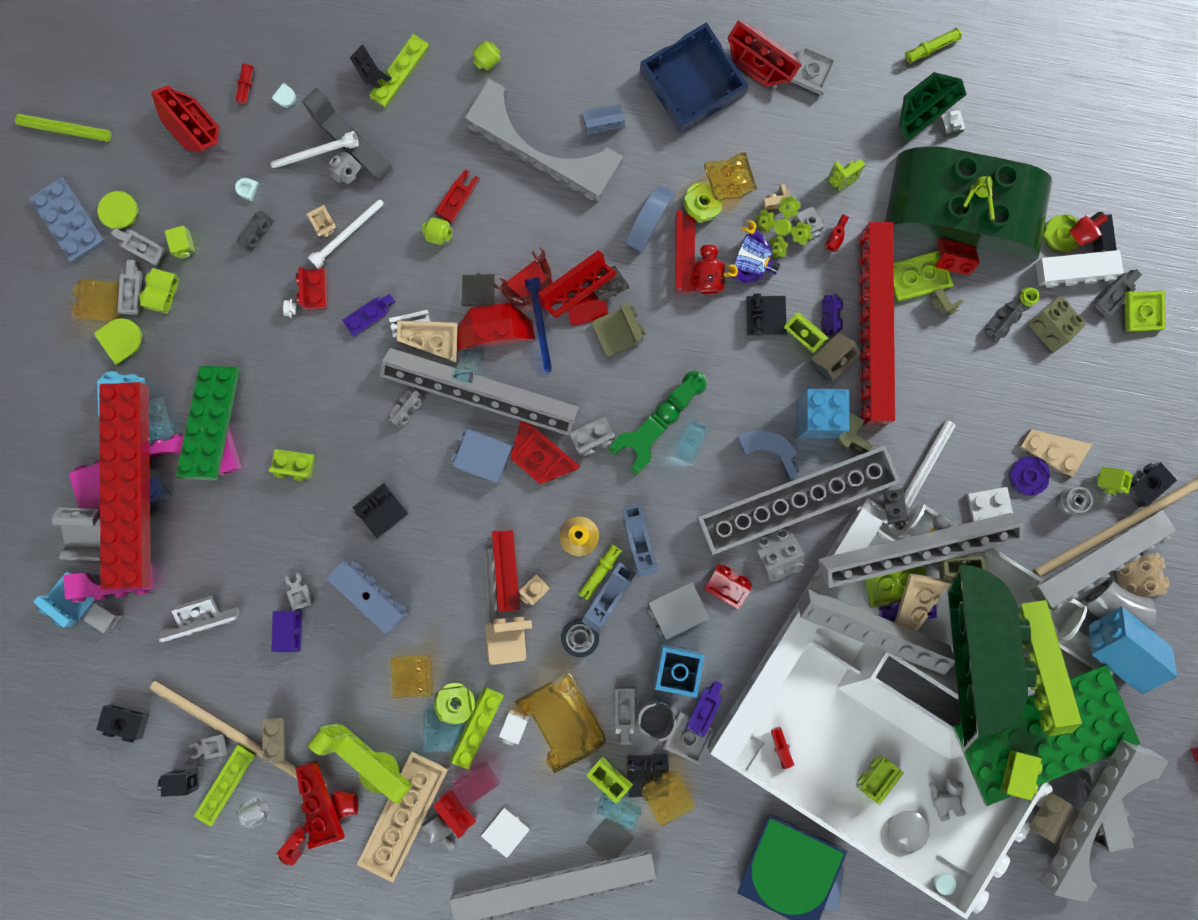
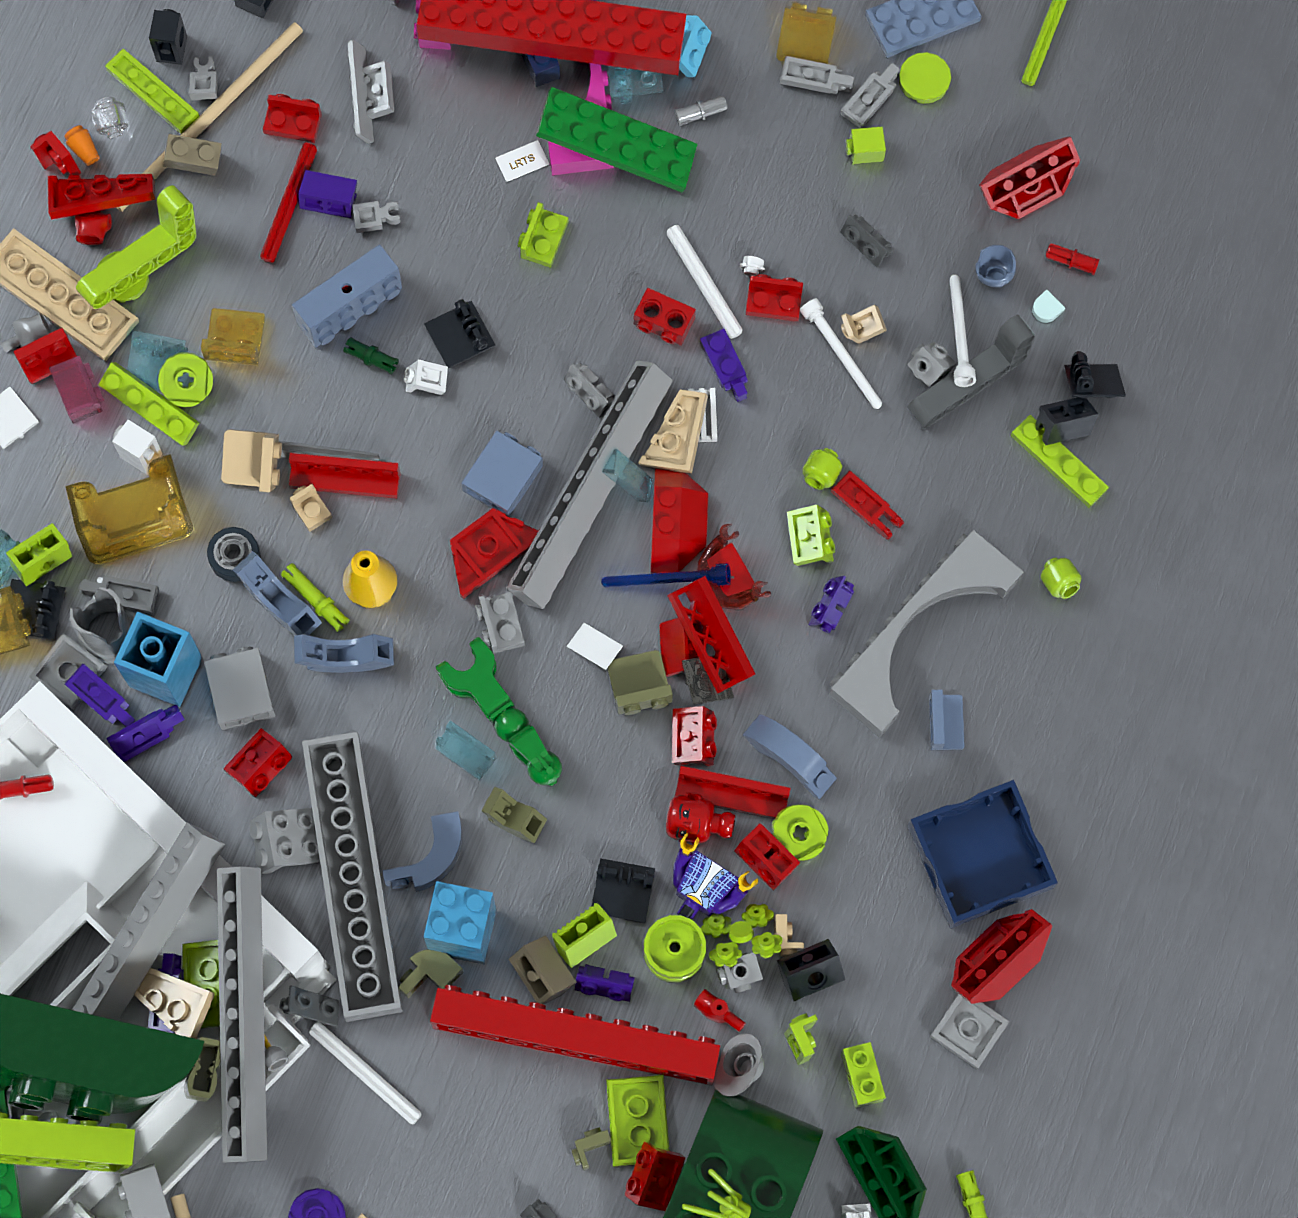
camera: 100 degrees right, 10 degrees down
lime tile [94,318,143,366] -> none
lime brick [139,268,179,315] -> none
light aqua tile [235,178,259,201] -> none
clear smoke piece [461,273,495,308] -> none
clear yellow bracket [704,152,757,200] -> none
white plate [966,487,1013,522] -> none
none -> orange cone [64,125,100,166]
none -> dark purple hinge [106,705,185,762]
none -> red axle [260,142,317,263]
none -> red bracket [263,94,322,143]
none -> dark green pin [343,337,399,375]
none -> white bracket [404,359,448,395]
none -> olive brick [481,787,547,843]
none -> white sticker [495,140,550,182]
none -> white sticker [567,623,623,670]
none -> red brick [633,287,696,346]
none -> lime wheel [644,915,706,982]
none -> white axle [667,225,742,339]
none -> bracket [672,706,717,766]
none -> light grey axle [674,96,727,126]
none -> light grey piece [713,1034,764,1096]
none -> red brick [734,823,800,891]
none -> black brick [777,939,846,1002]
none -> bracket [787,505,835,566]
none -> dark purple hinge [808,576,854,633]
none -> lime brick [841,1042,886,1109]
none -> sand blue hair [976,245,1016,287]
none -> black hinge [1064,351,1126,399]

